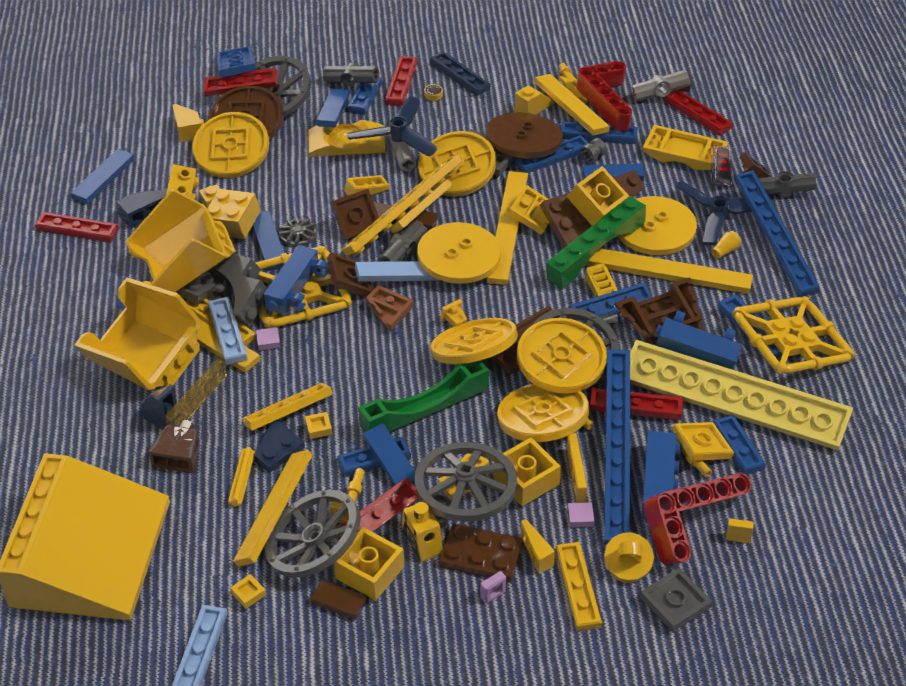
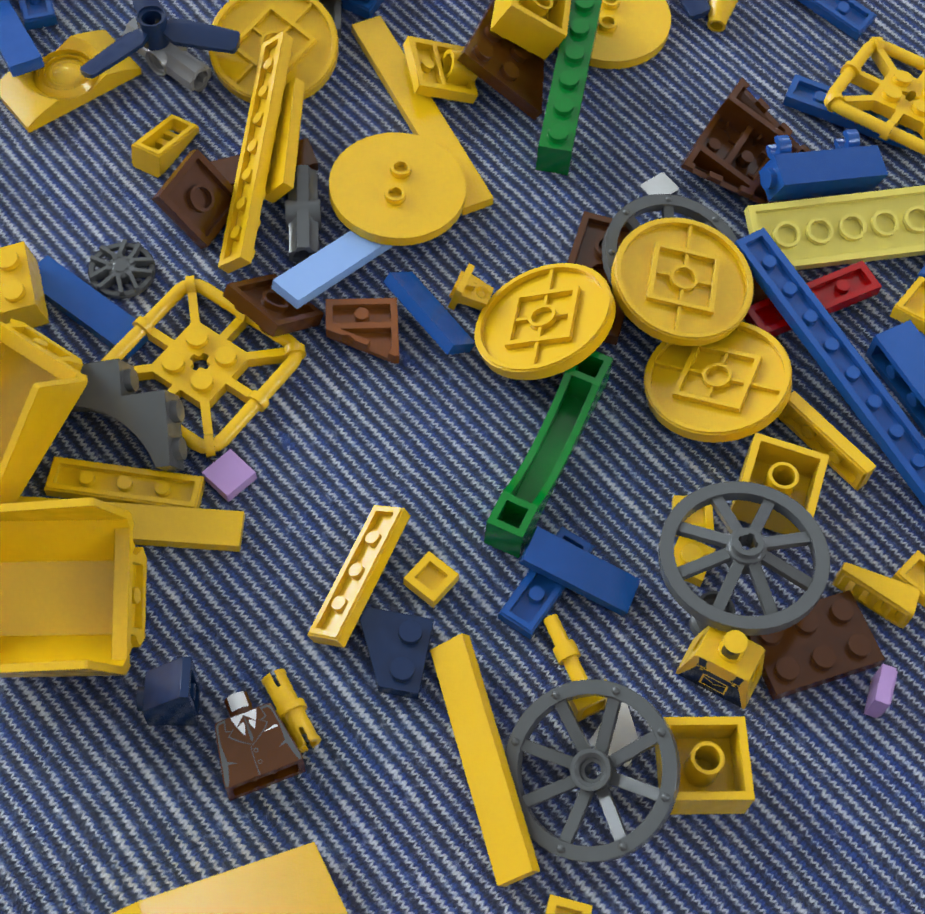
camera: 40 degrees left, 15 degrees up
clear yellow tile [165,358,227,427] -> none
dark grey plate [180,274,225,303] -> none
light blue tile [208,297,247,365] -> none
yellow axle [228,447,255,507] -> none
blue brick [264,245,328,315] -> none
reddish brown tile [310,580,367,620] -> none
red plate [336,477,419,540] -> none
blue tile [568,282,652,324] -> none
lavender tile [568,502,594,528] -> none
yellow tile [585,248,753,294] -> none
yellow slope [585,263,617,297] -> none
none -> yellow pin [261,668,321,753]
none -> blue tile [384,272,475,355]

